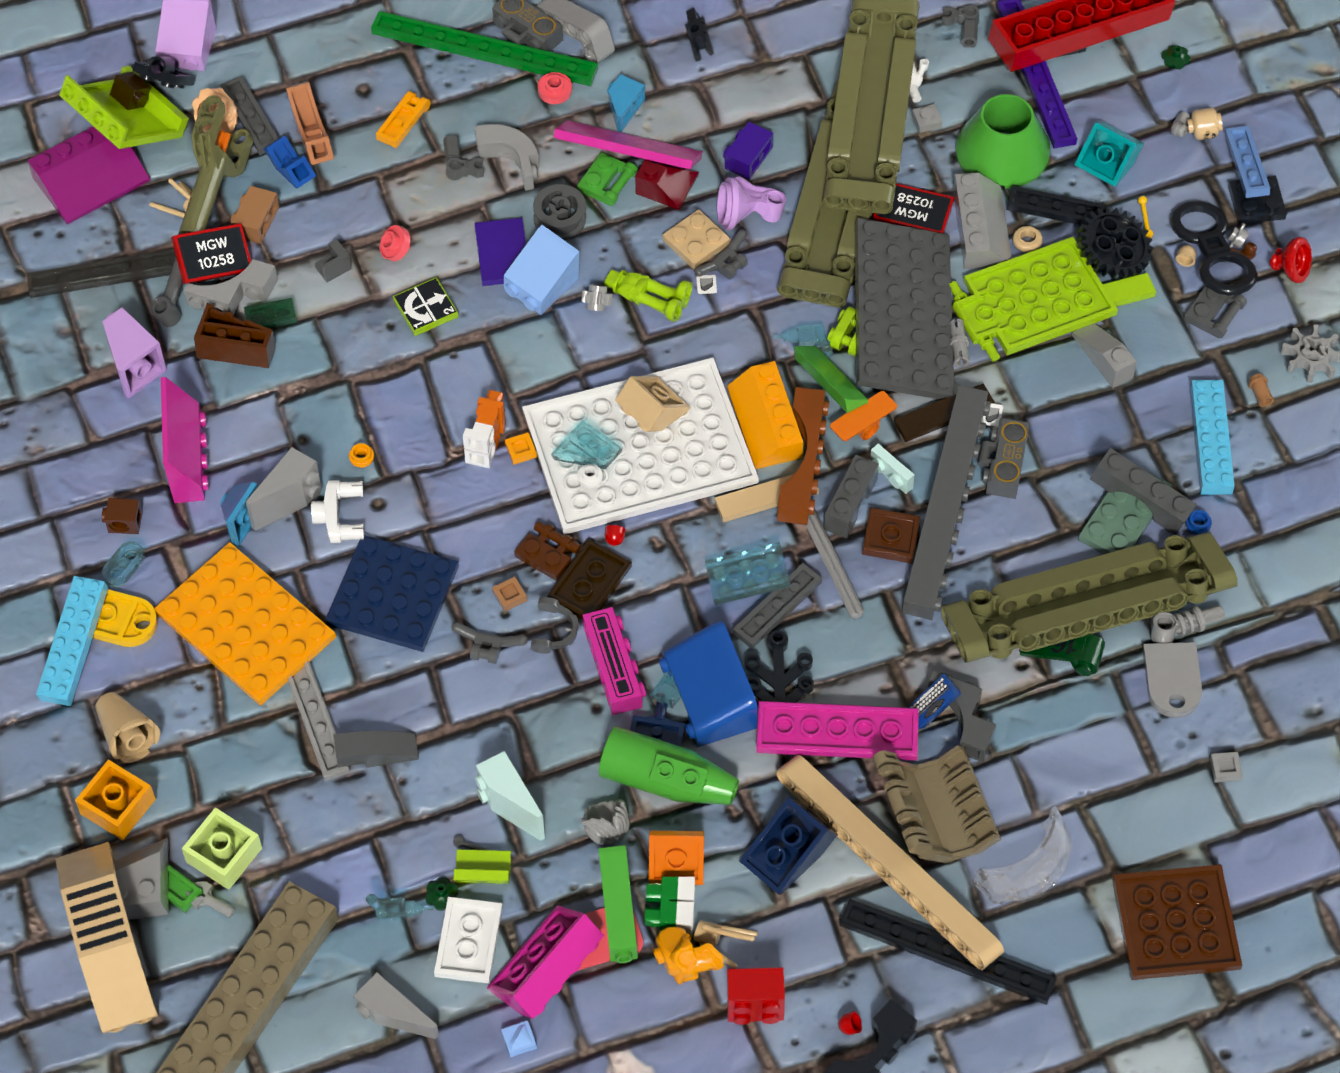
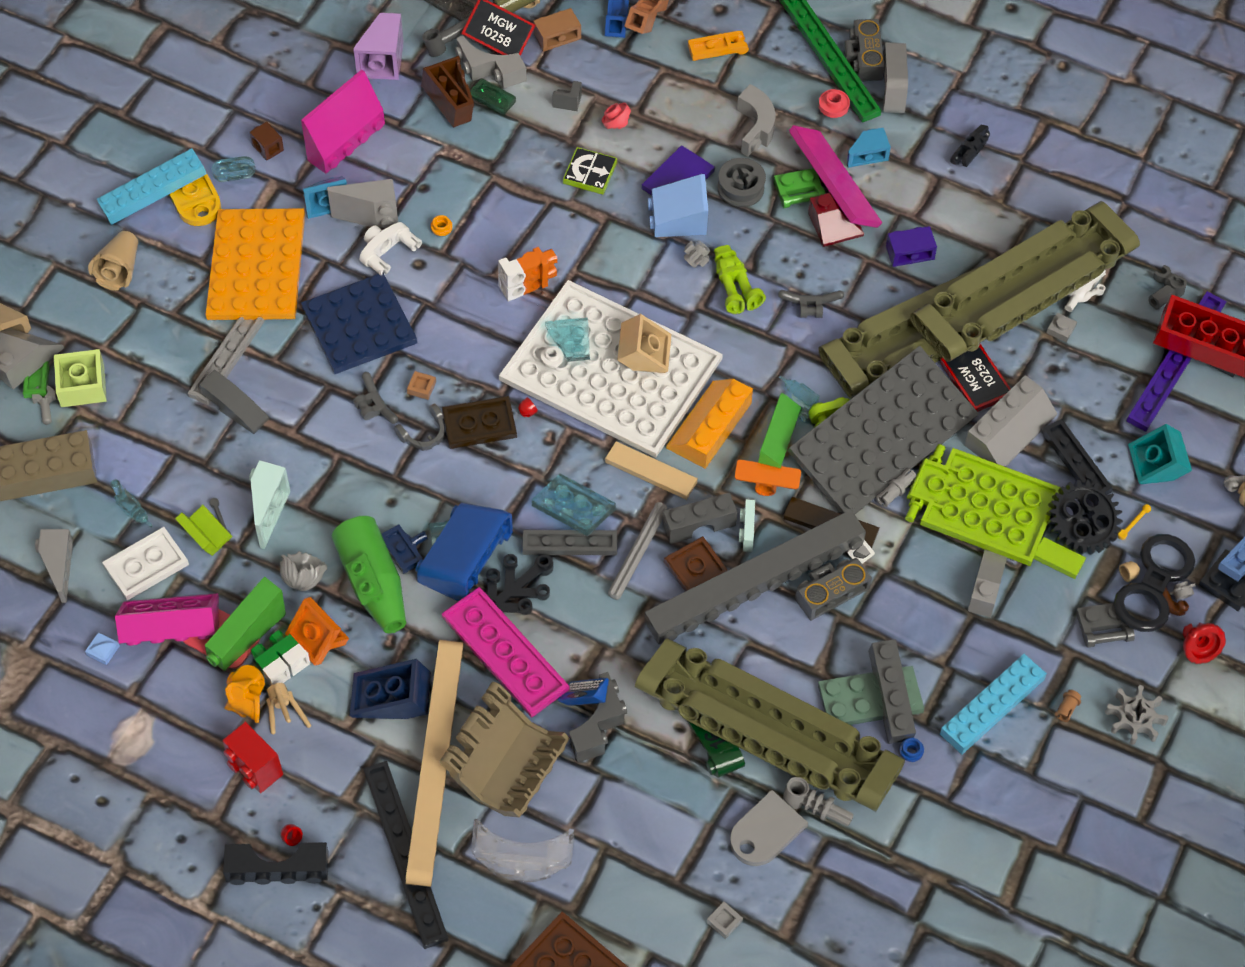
camera: 45 degrees right, 0 degrees up
light orange brick [75,759,156,841] -> none
dark green plant [425,878,458,911] -> none
dark grey bar [443,136,484,181] -> none
light orange plate [505,432,537,465] -> none
reddish brown plate [514,521,581,581] -> none
dark pink brick [582,607,646,716] -> none
tan plate [662,209,730,270] -> none
sticker [696,275,717,294] -> none
lavender piece [717,176,786,230] -> none
dark orange arch [777,387,829,525] -> none
bright green cone [955,94,1051,189] -> none
tan piece [1013,226,1043,253] -> none

